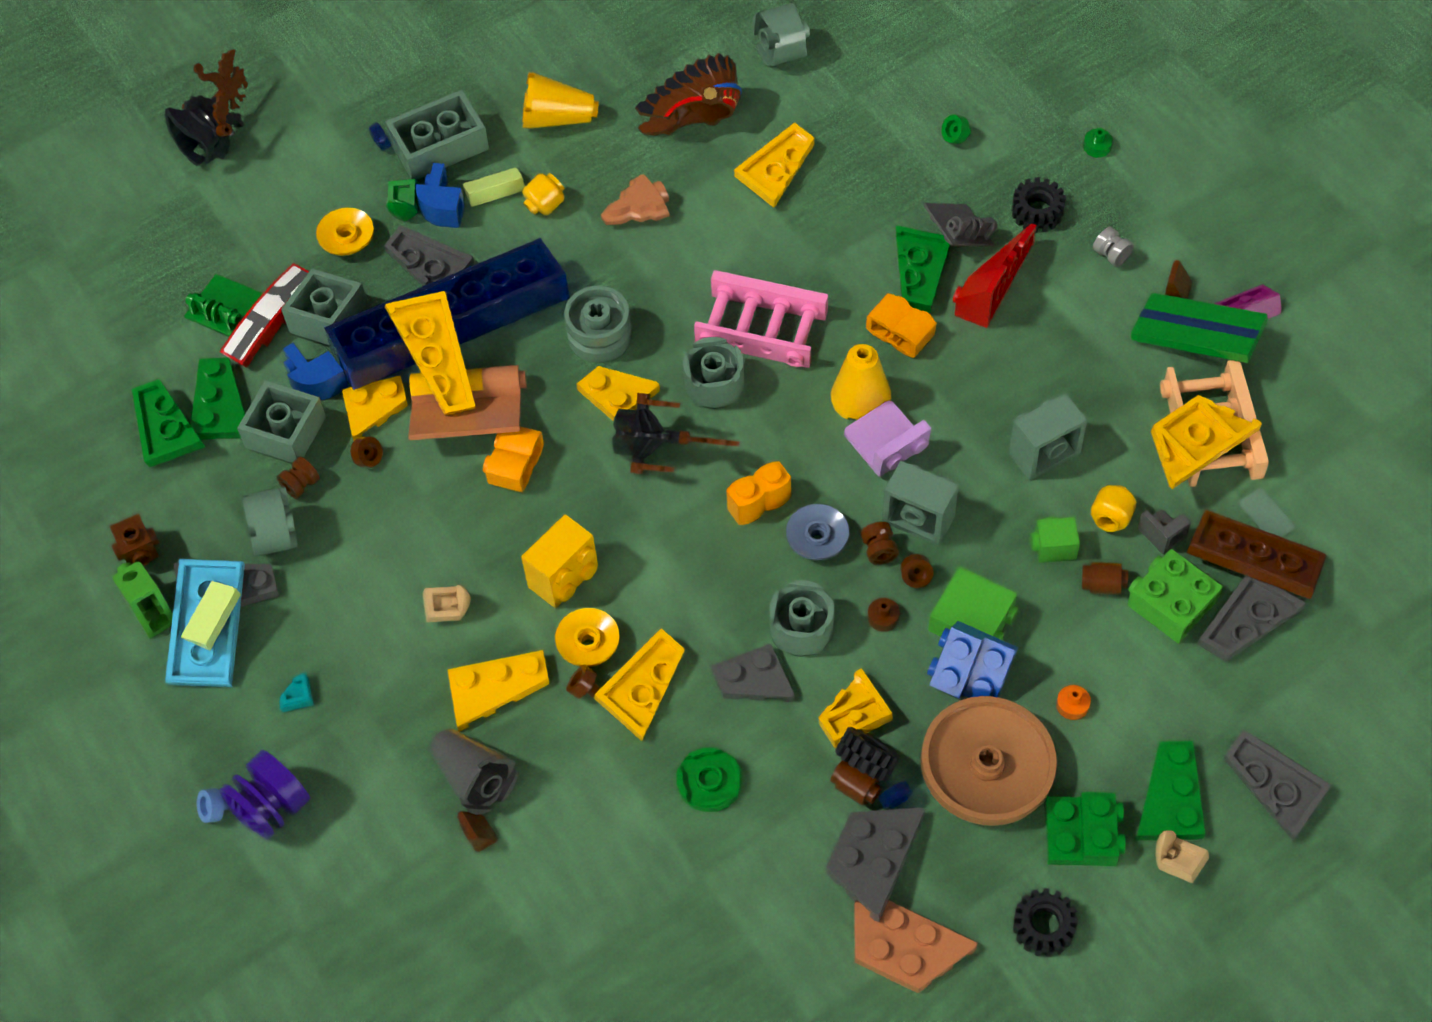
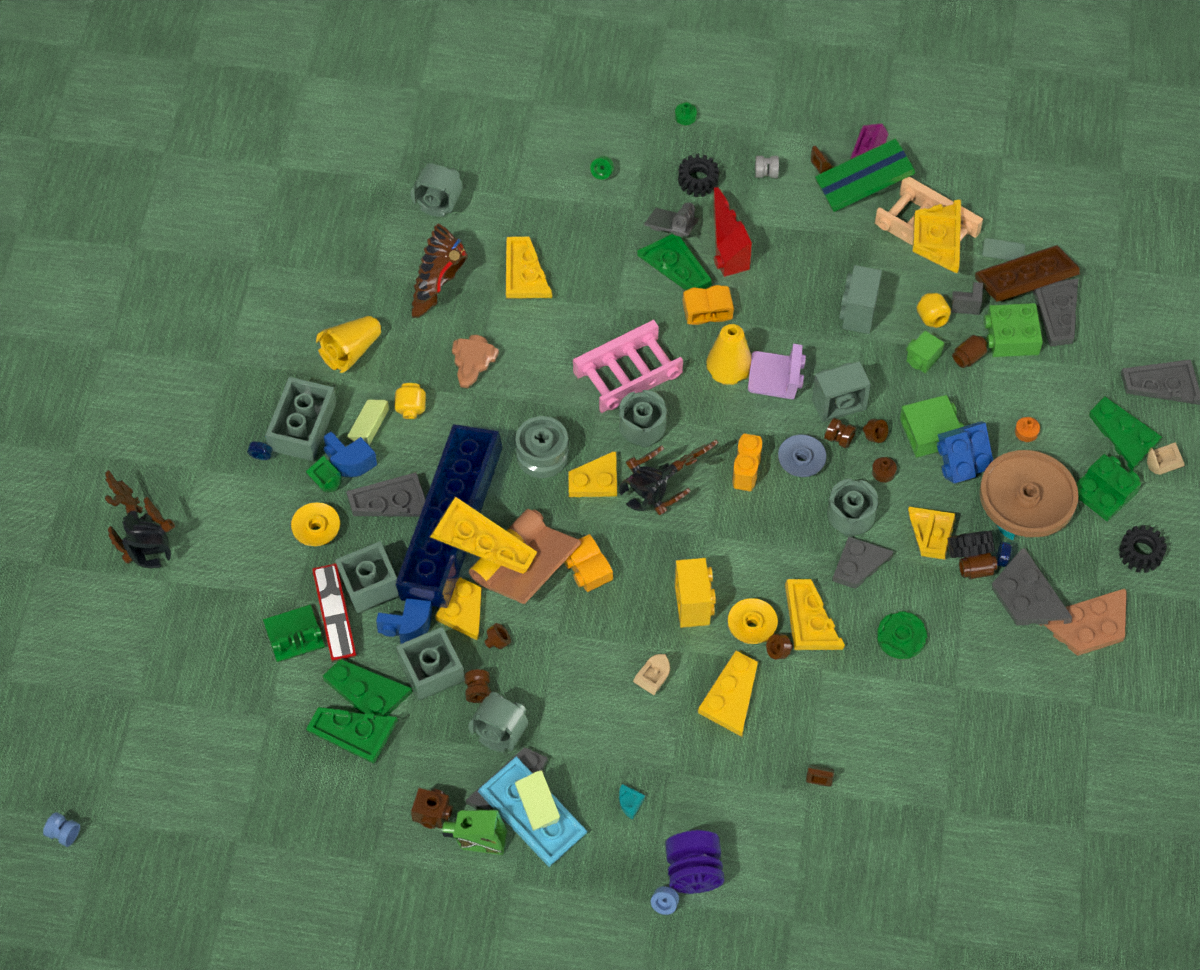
camera: 50 degrees left, 0 degrees up
dark grey cone [430,729,518,815] -> none

